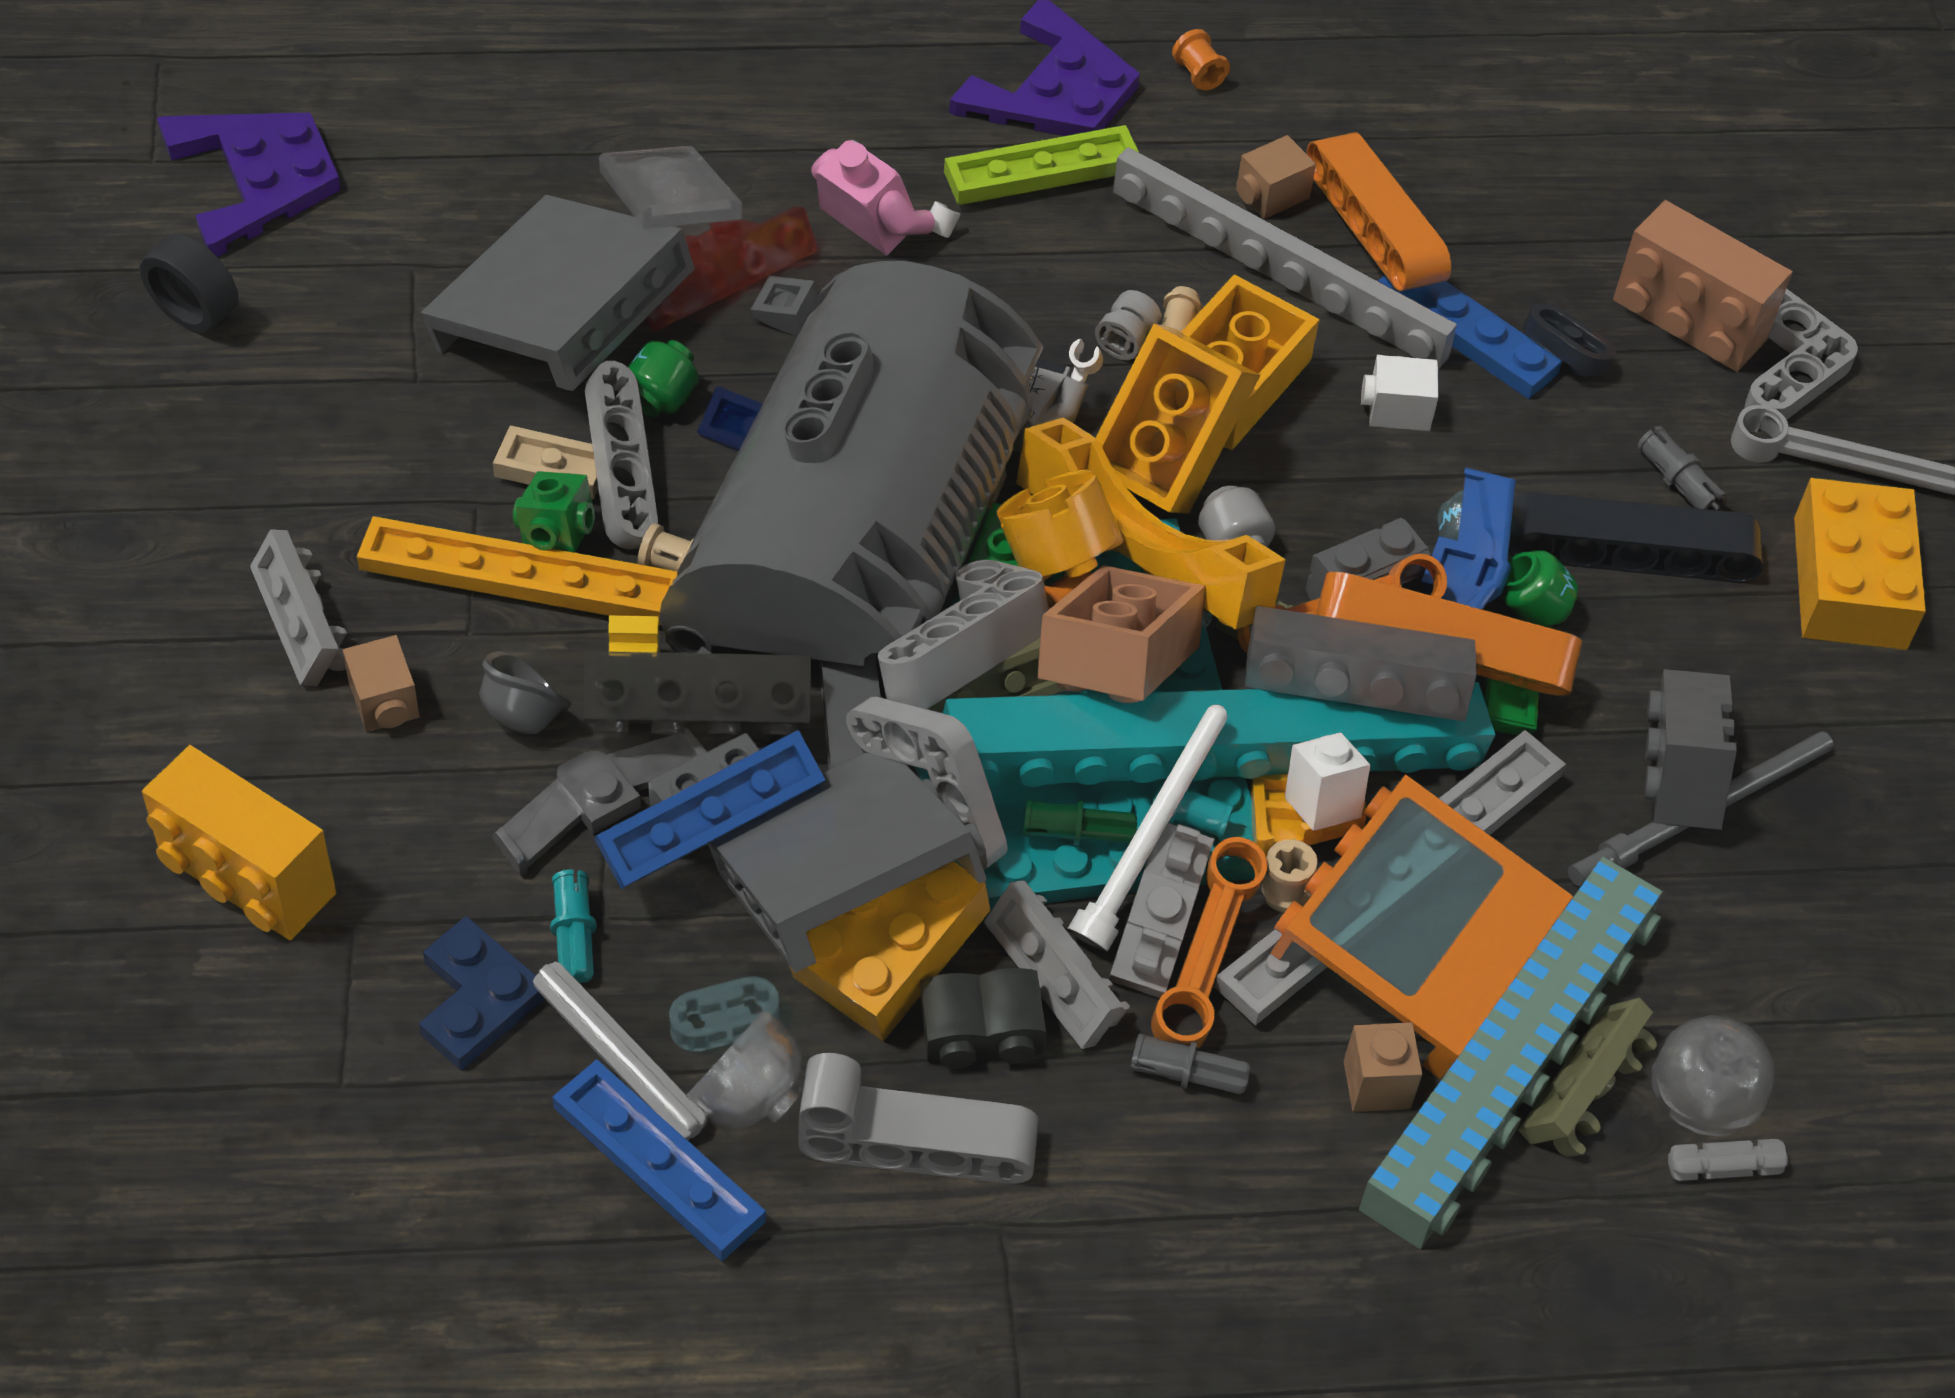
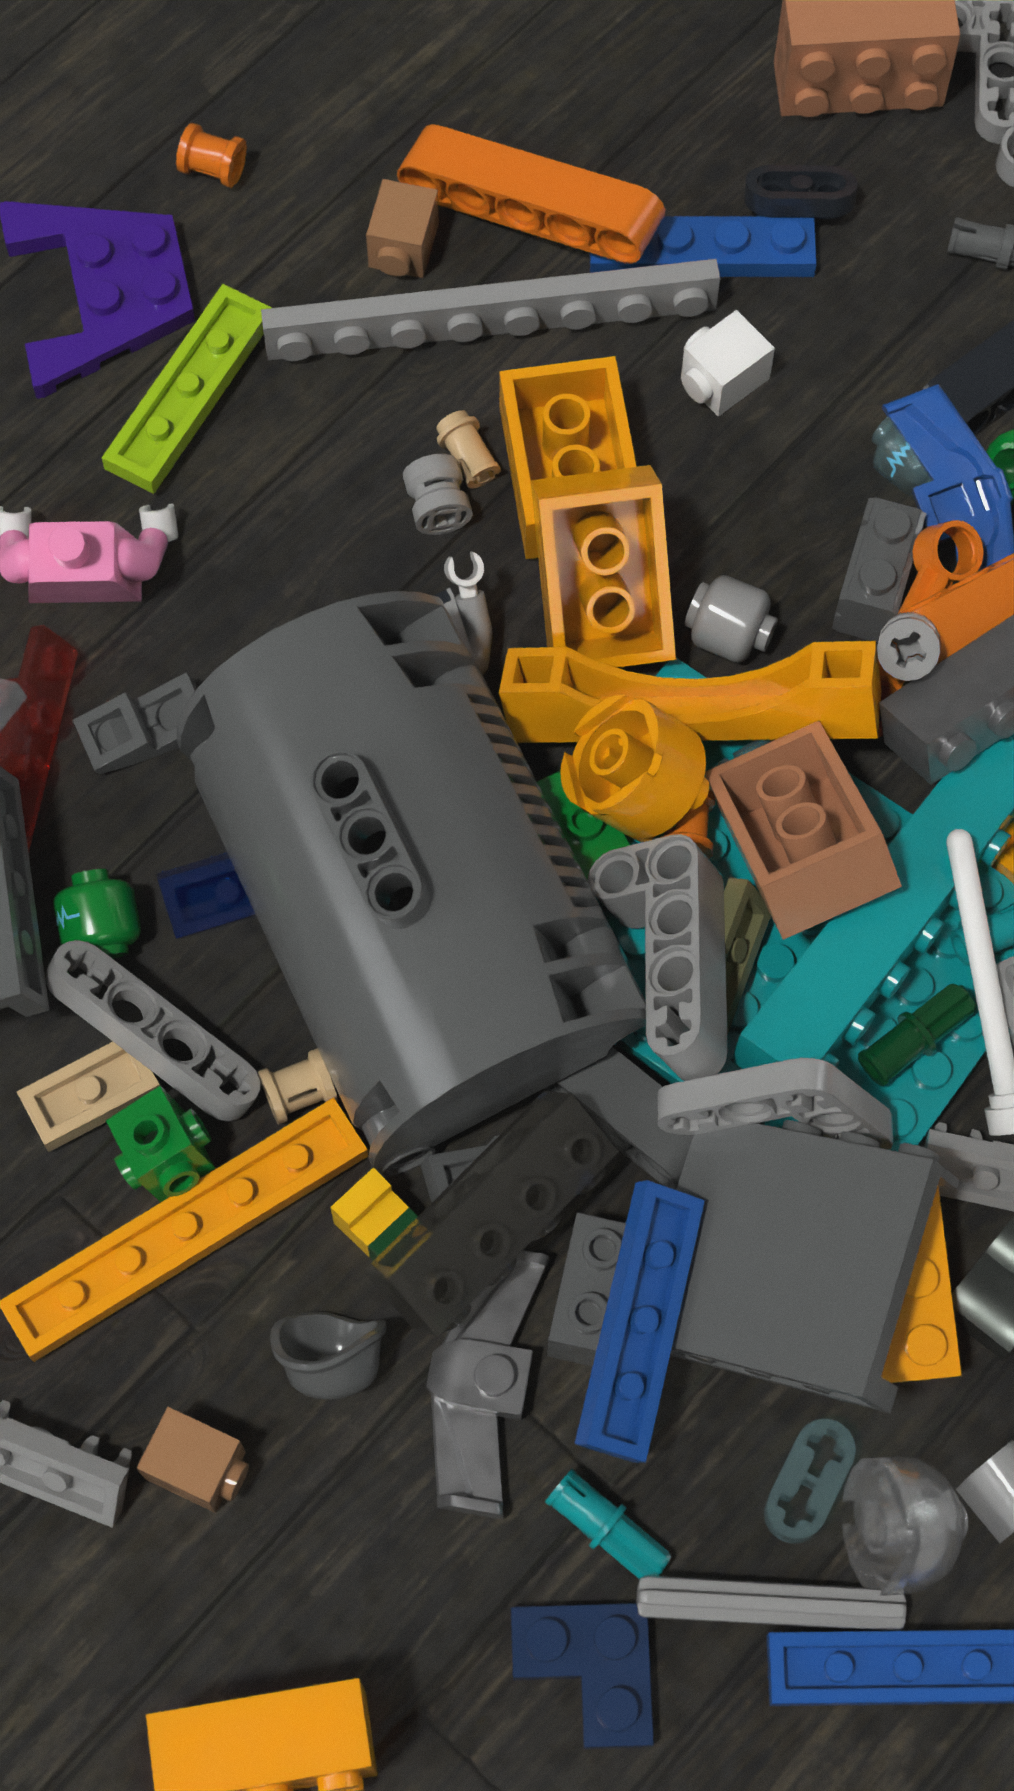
camera: 40 degrees left, 15 degrees up
none -> light grey wheel [877,612,940,681]

